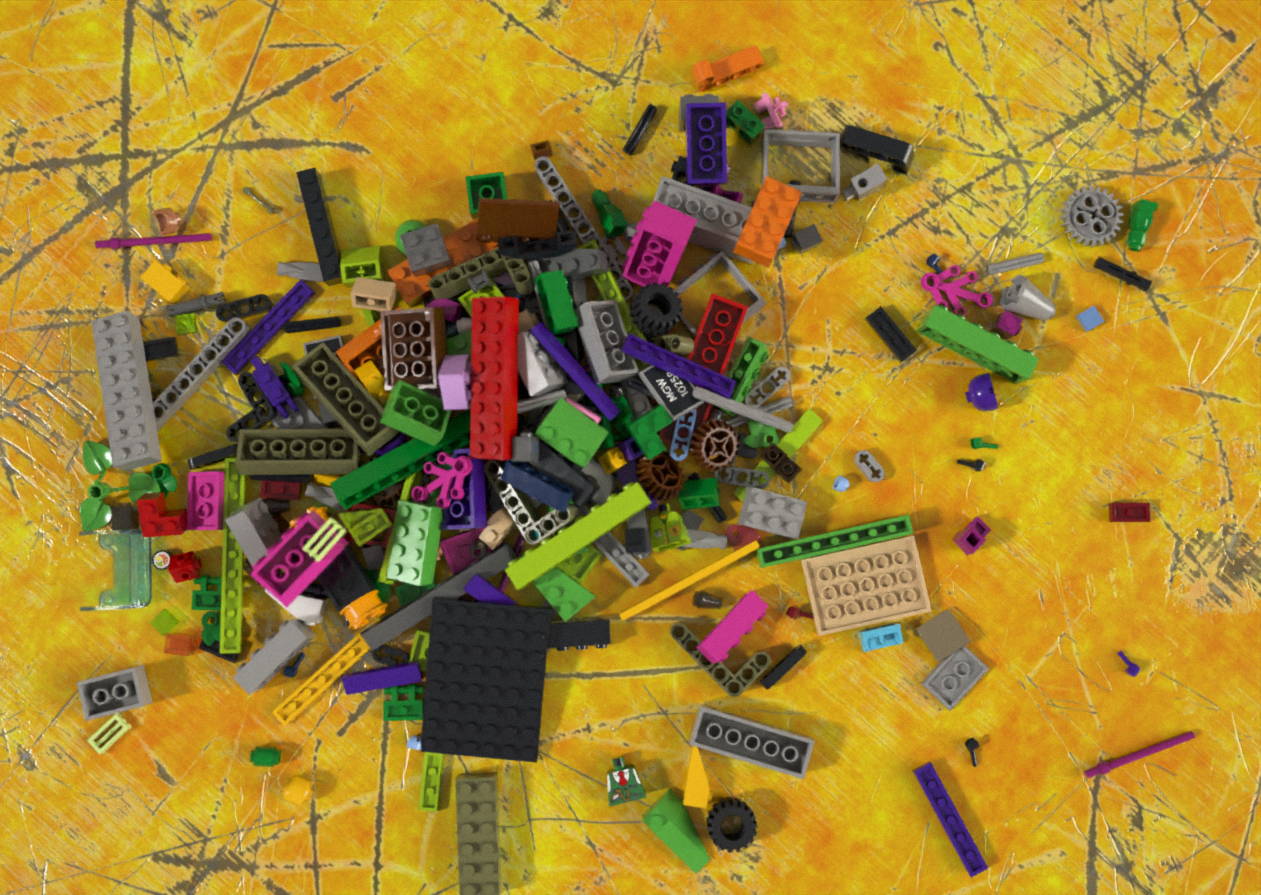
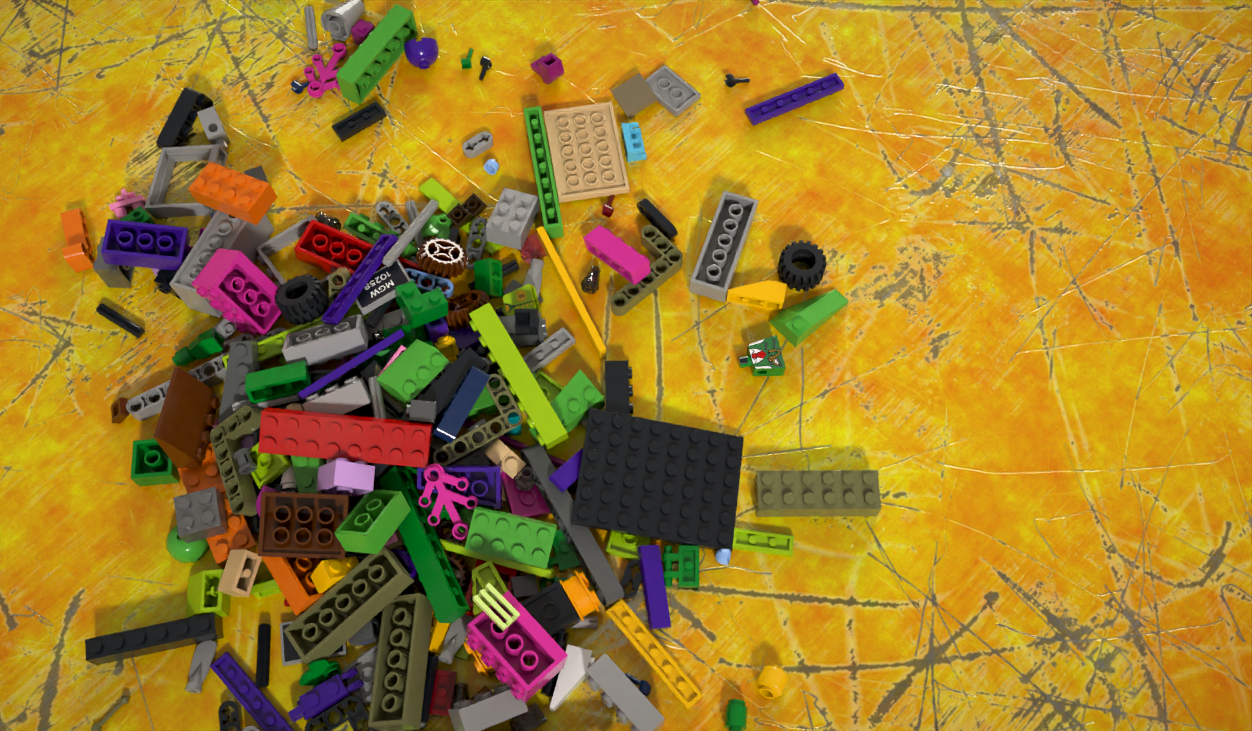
camera: 80 degrees left, 20 degrees down
black slope [498,231,577,259] -> none
none -> clear smoke cone [315,212,341,231]

